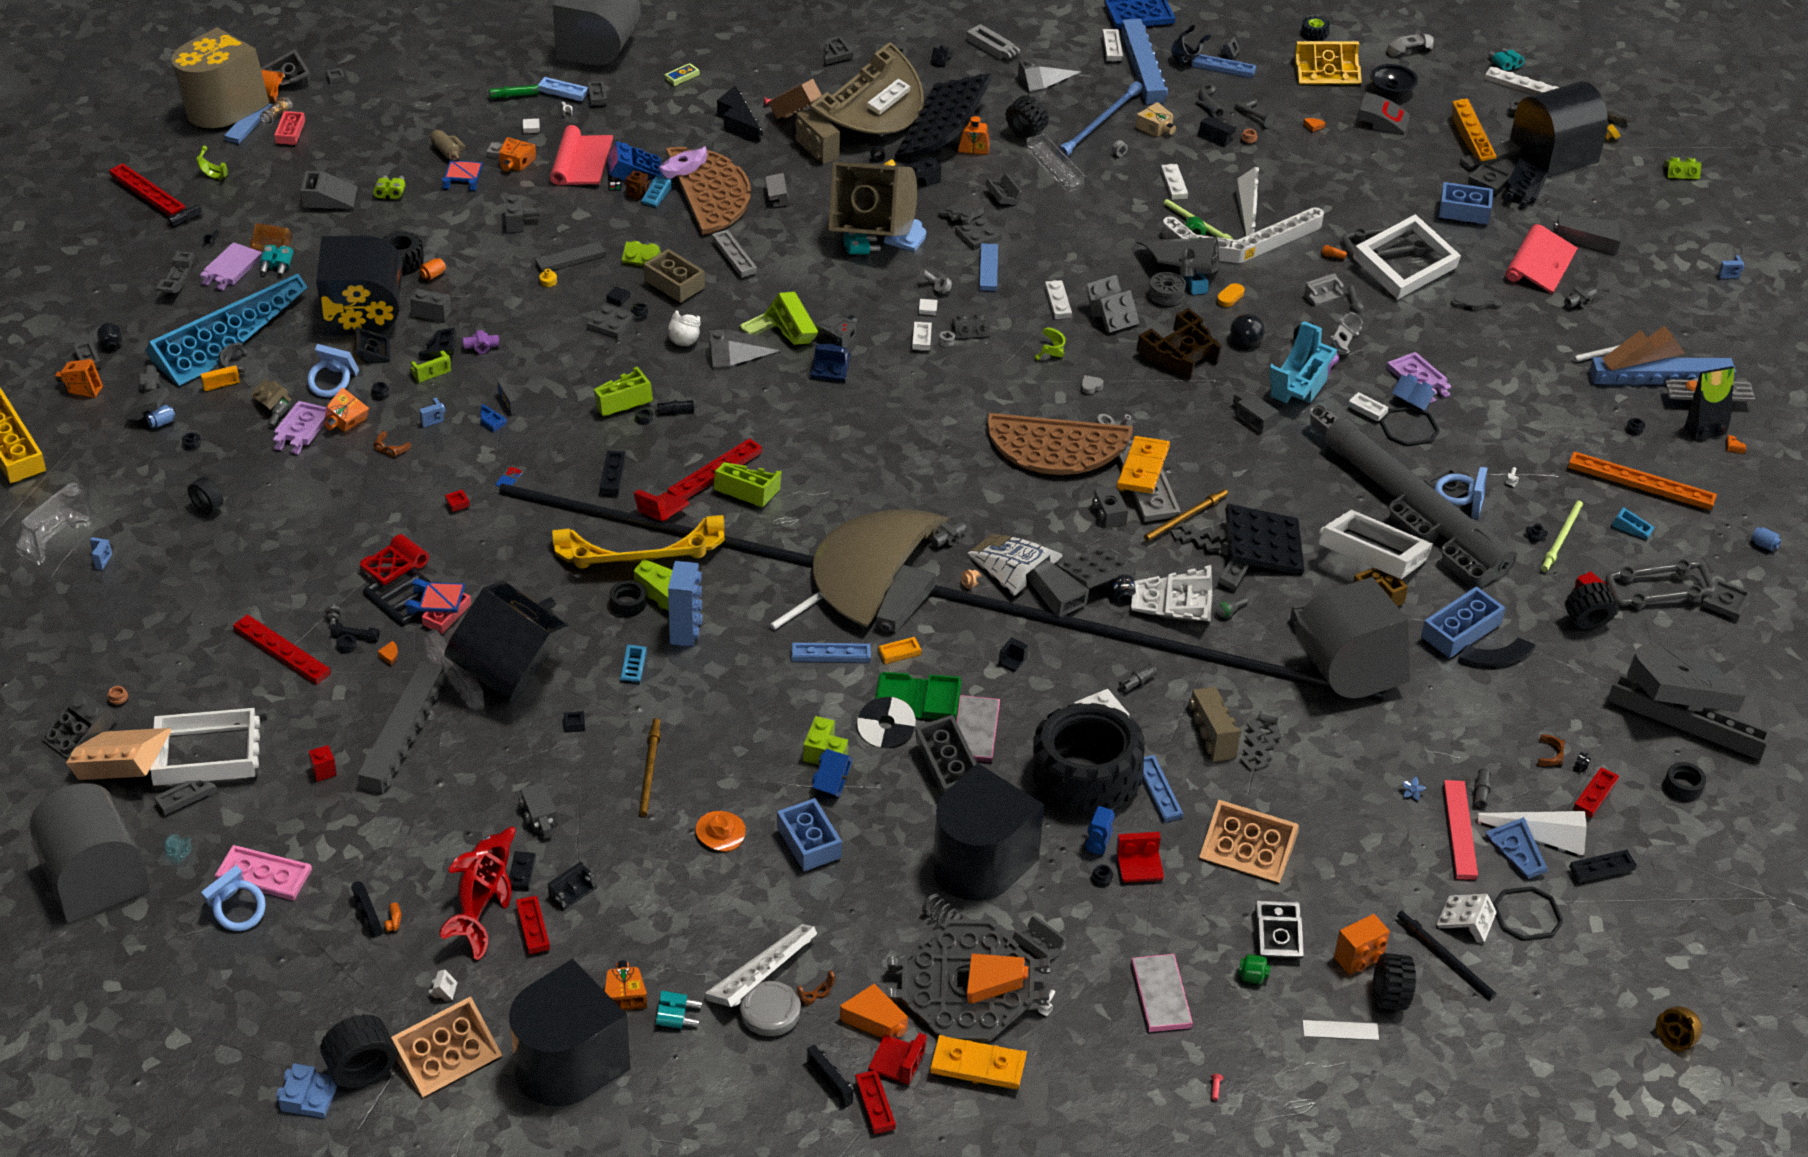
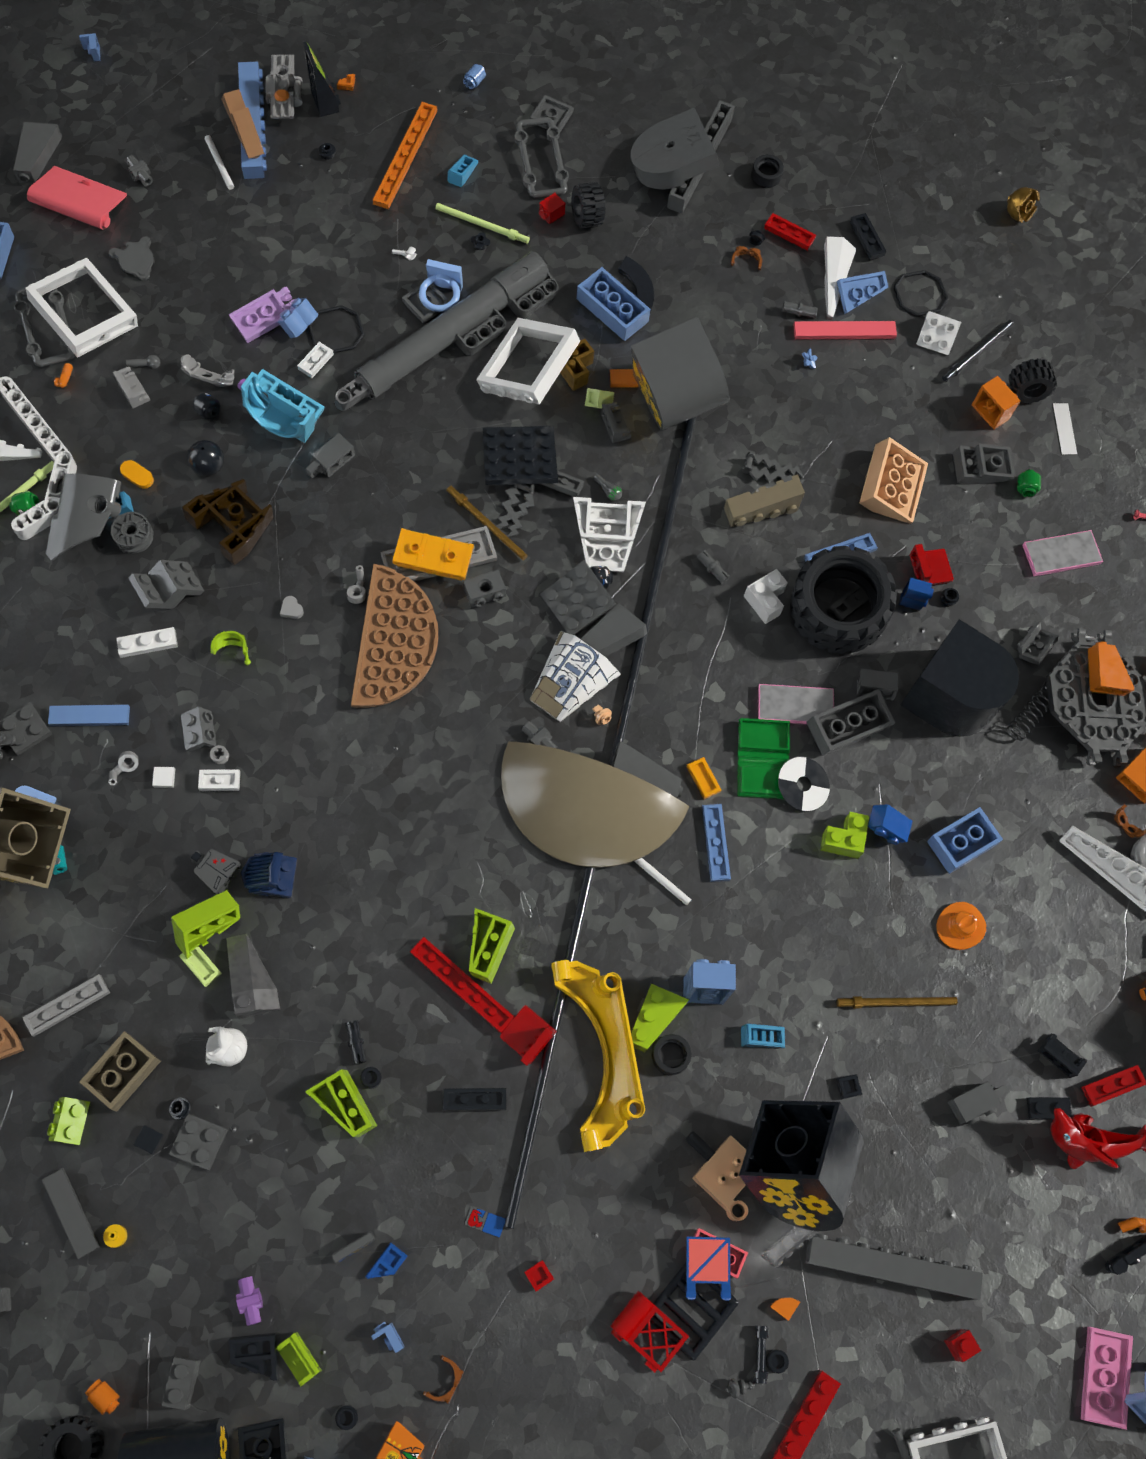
camera: 100 degrees left, 25 degrees up
black panel [998,637,1028,672] -> none

